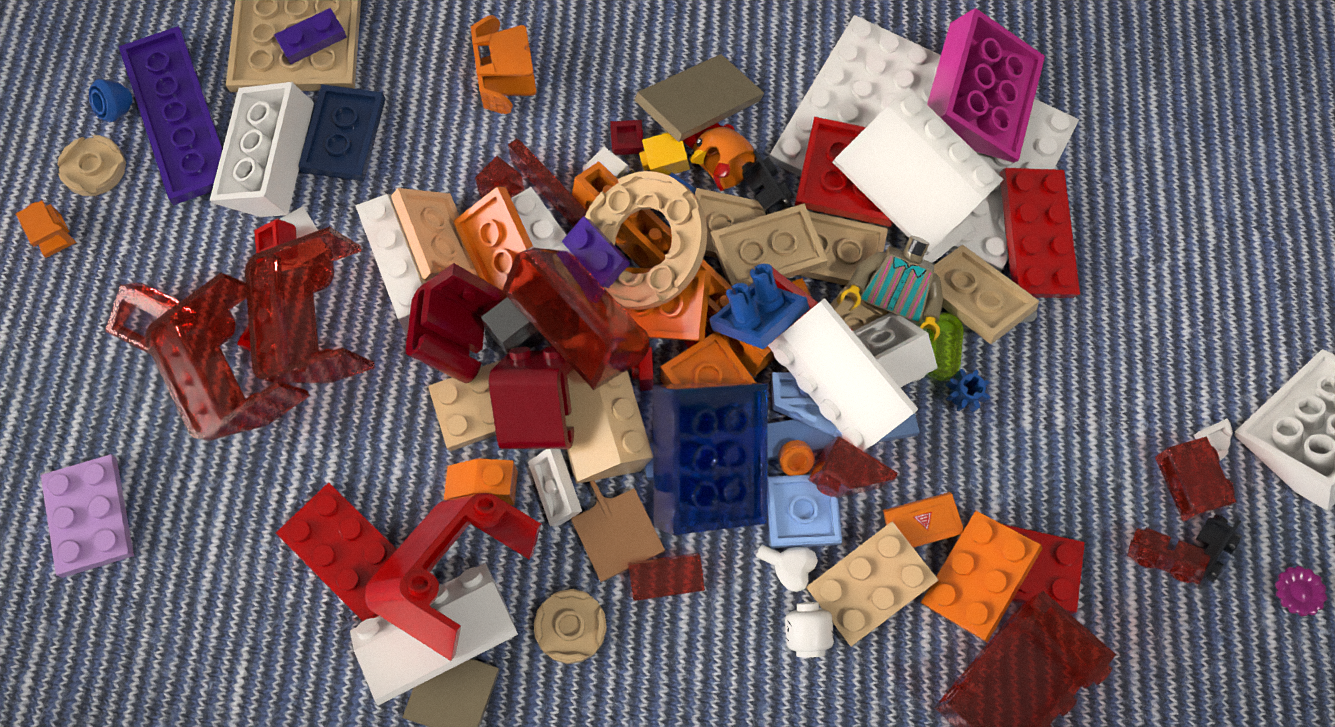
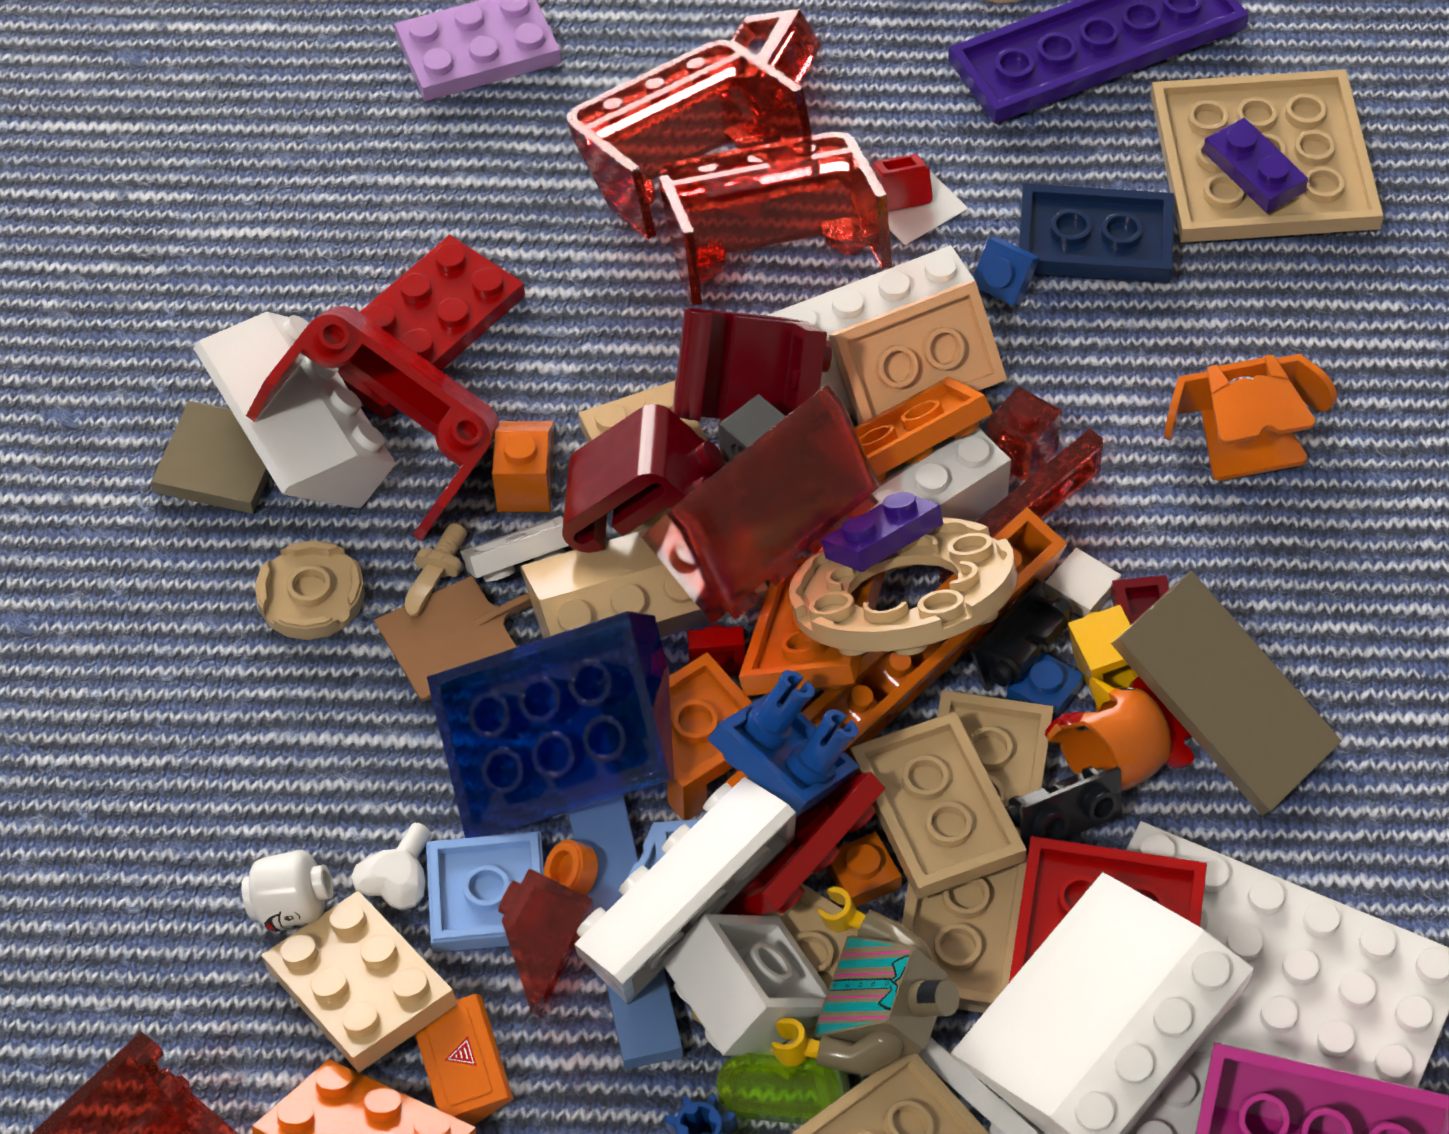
camera: 90 degrees right, 15 degrees down
white slope [210,82,314,217] -> none
clear red tile [628,553,705,601] -> none
none -> tan piece [405,523,467,616]
none -> blue plate [973,236,1040,306]

